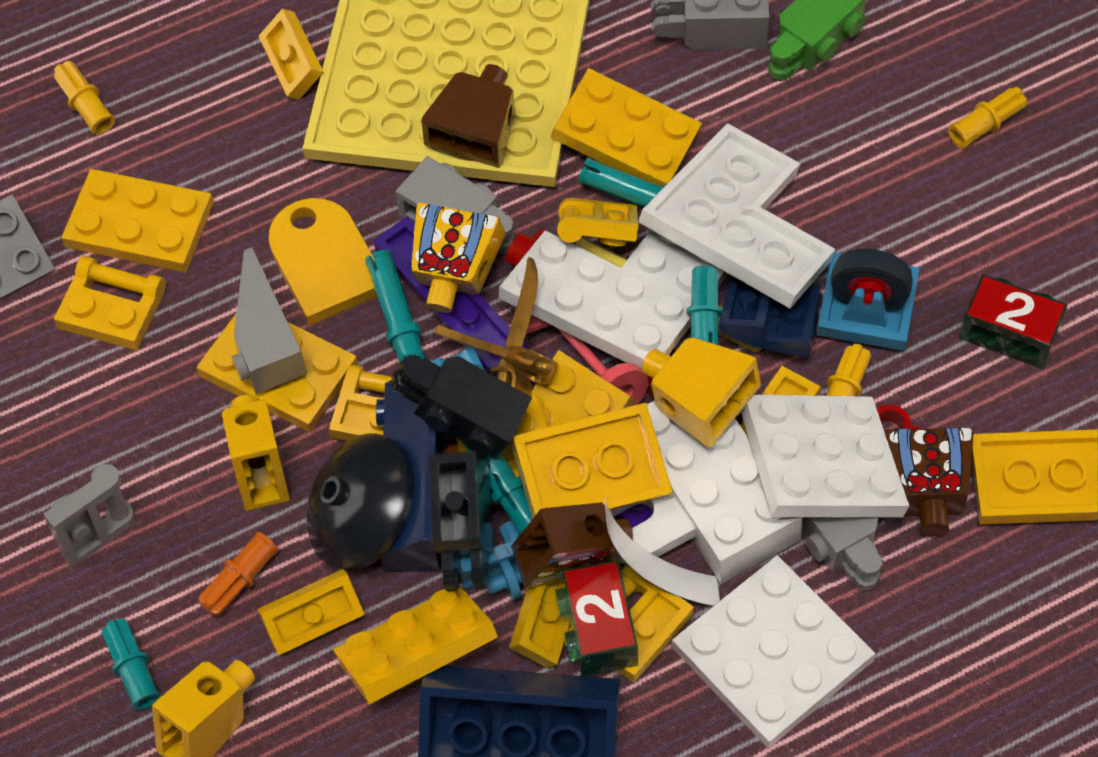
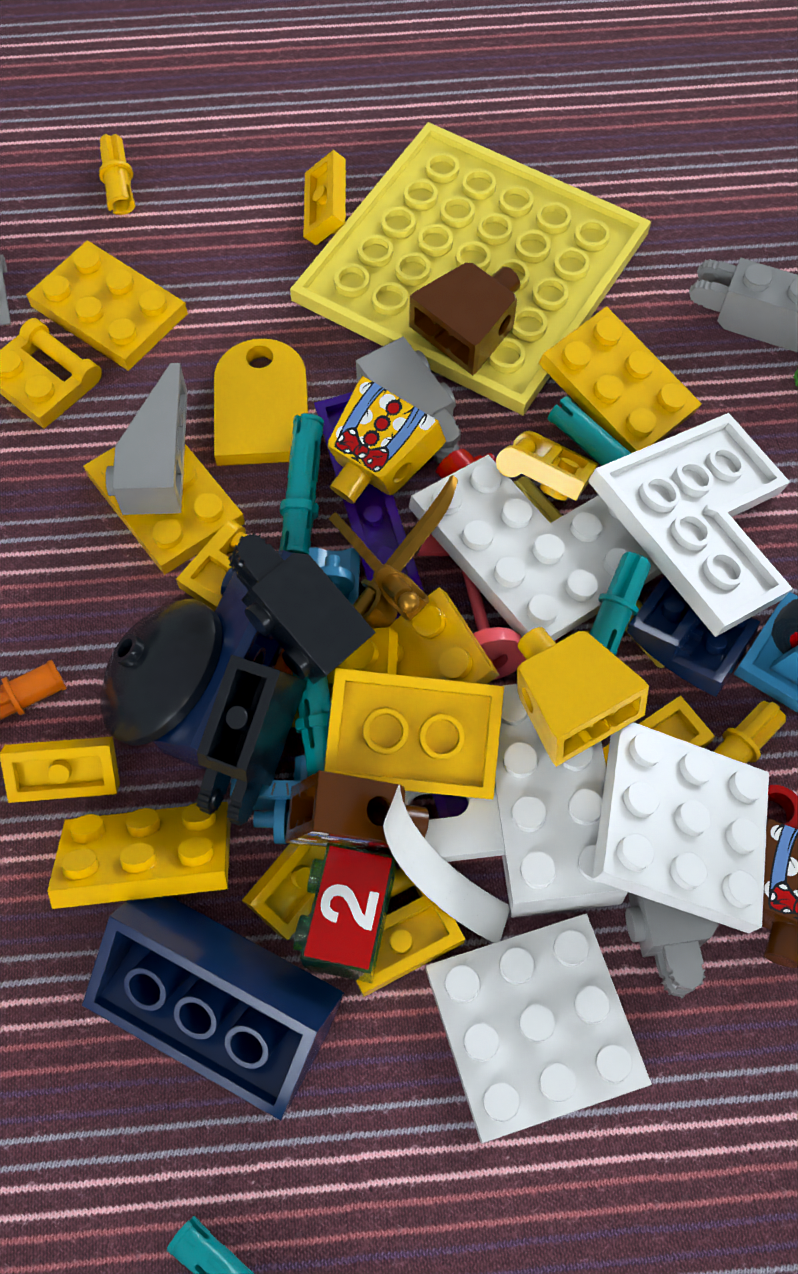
camera: 20 degrees right, 5 degrees up
yellow torso [222,395,290,511] -> none

